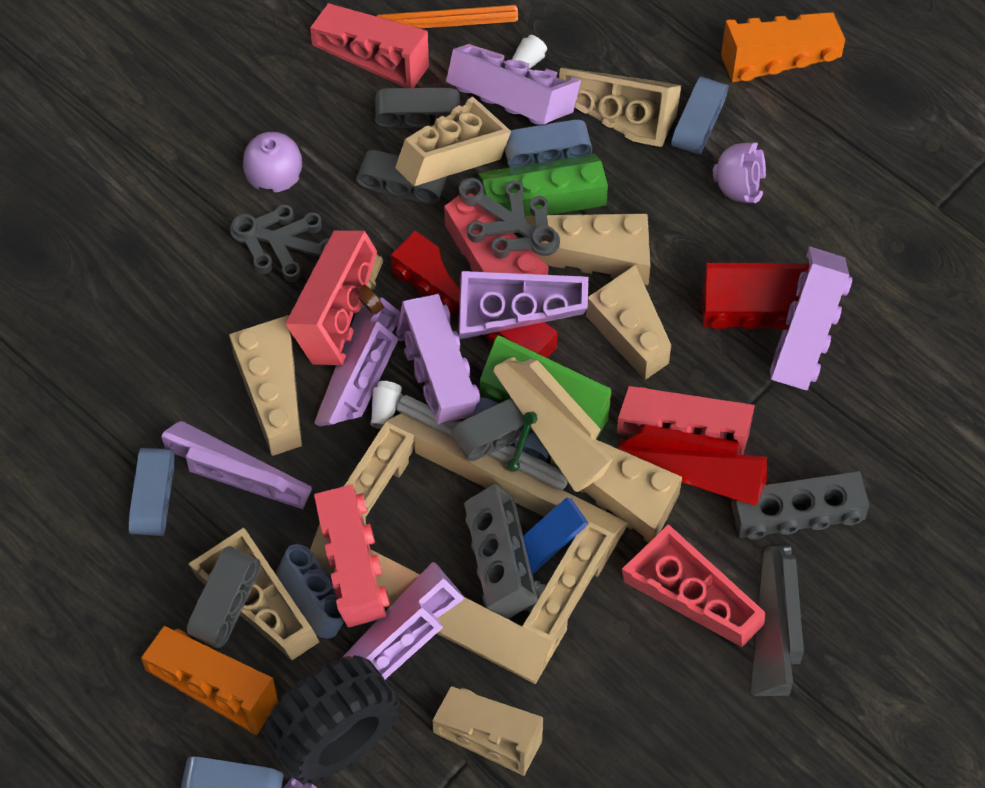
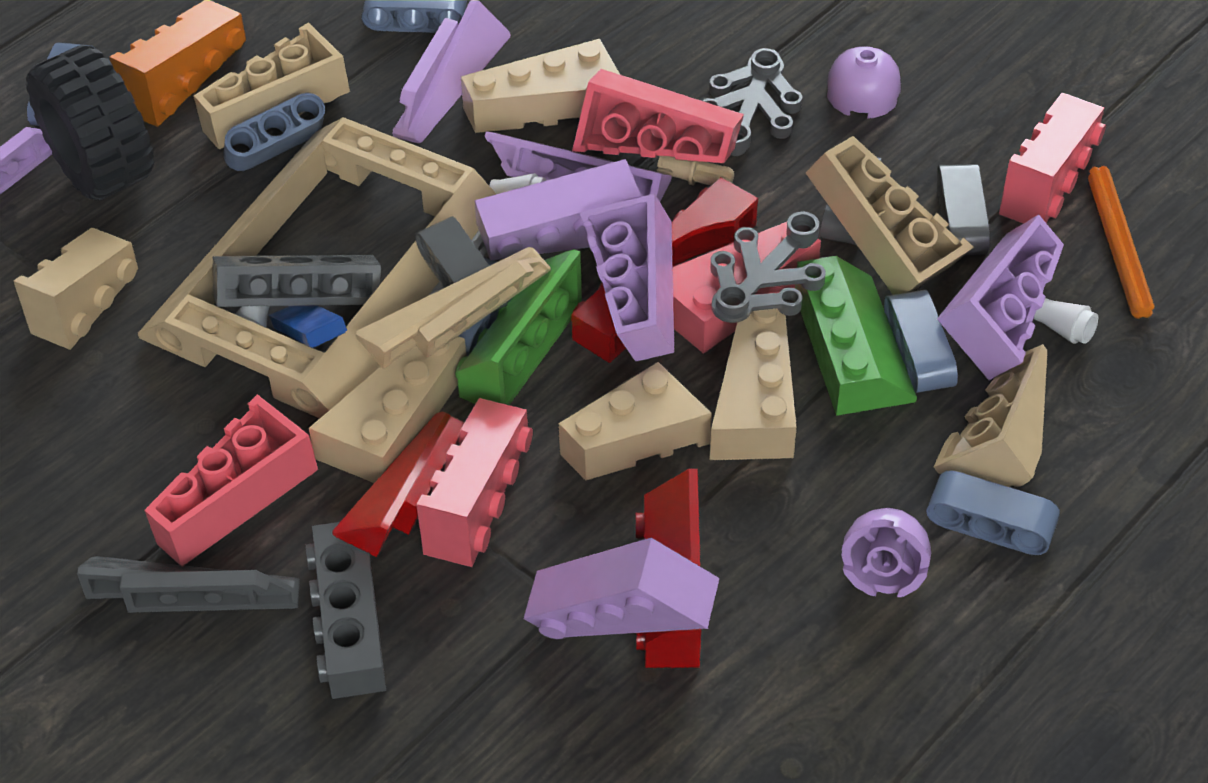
camera: 90 degrees right, 10 degrees down
dark grey beam [187,546,261,648] -> none
coral wedge [314,484,390,628] -> none
lavender wedge [343,562,465,679] -> none
reddish brown tile [356,284,384,315] -> none
dark green hinge [507,411,538,472] -> none
orange wedge [721,12,845,83] -> none

